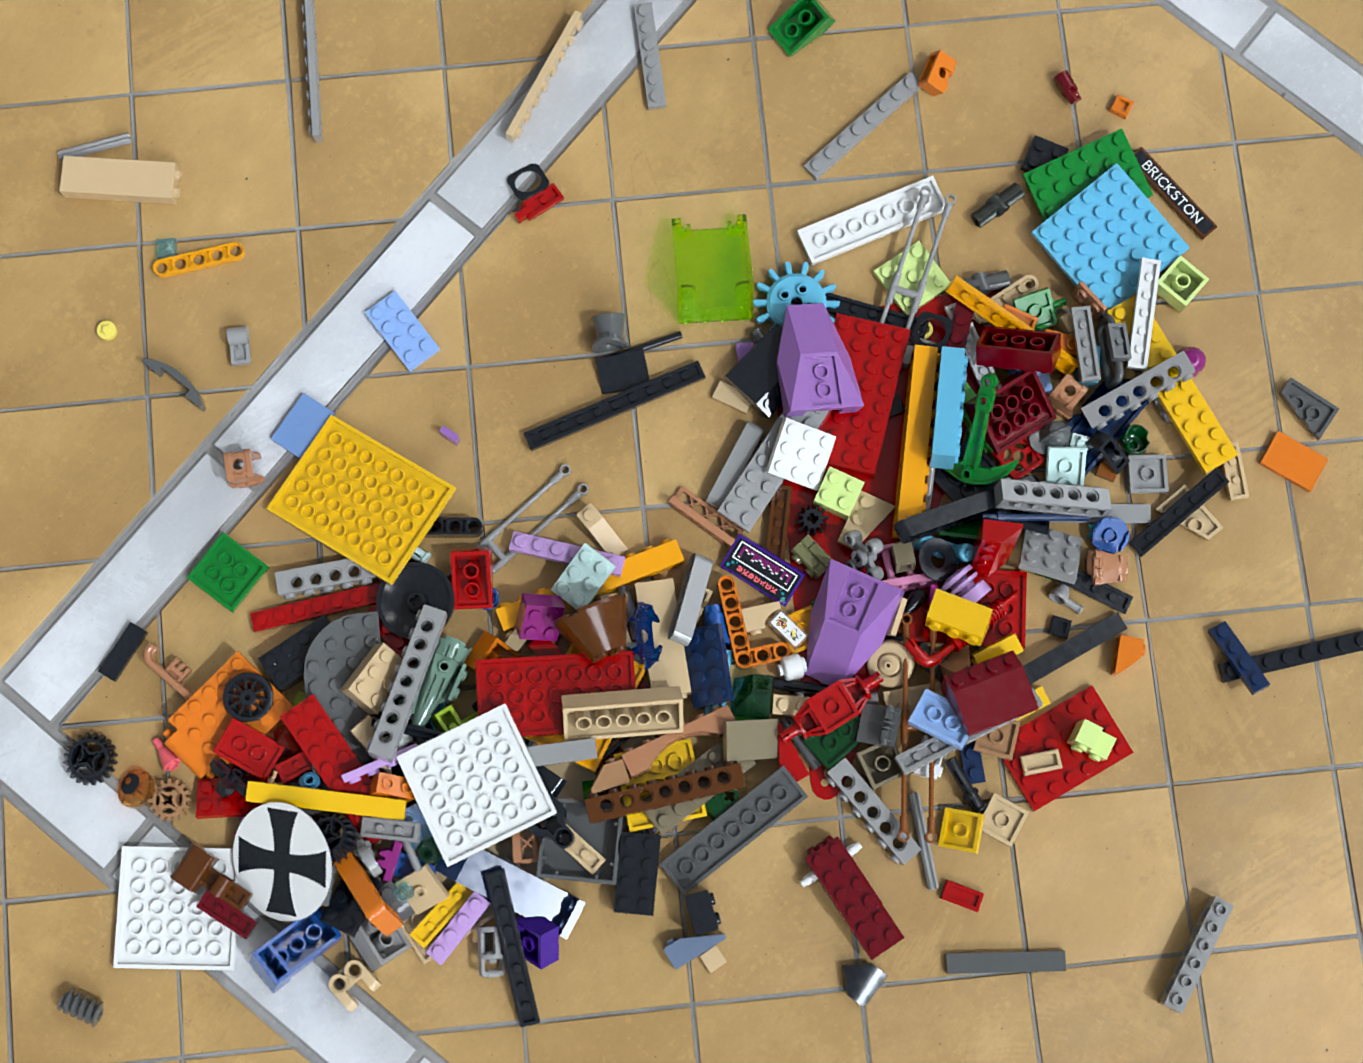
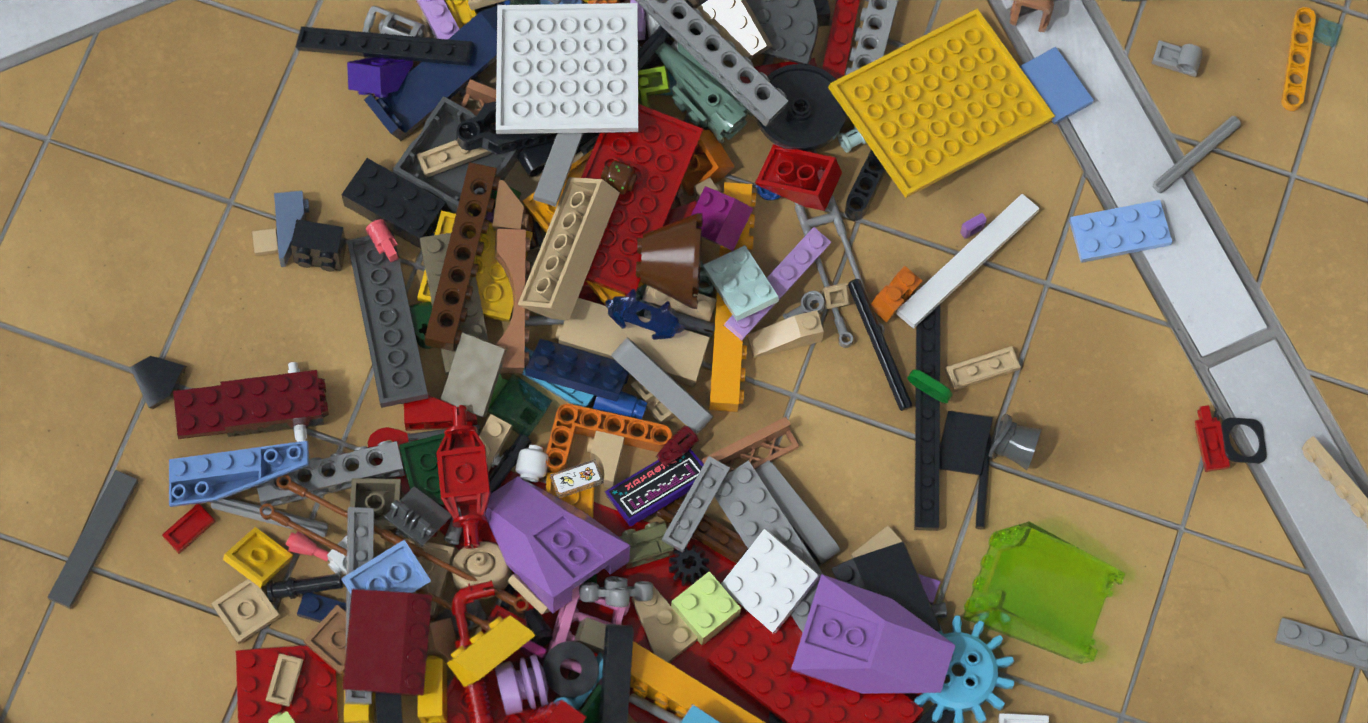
camera: 115 degrees right, 10 degrees down
none -> medium blue wedge [169,441,309,507]
none -> coral cone [286,531,329,562]
none -> coral hinge [366,219,399,263]
none -> reddish brown head [601,160,638,195]
none -> dark red hinge [656,425,699,467]
none -> light grey plate [661,456,730,552]
none -> light grey bar [783,291,825,319]
none -> tan slope [821,283,849,309]
none -> black axle [848,279,912,411]
none -> orange brick [871,266,922,323]
none -> white tile [896,194,1039,329]
none -> green tile [907,369,953,403]
none -> tan tile [945,346,1021,391]
none -> light grey axle [1153,116,1241,193]

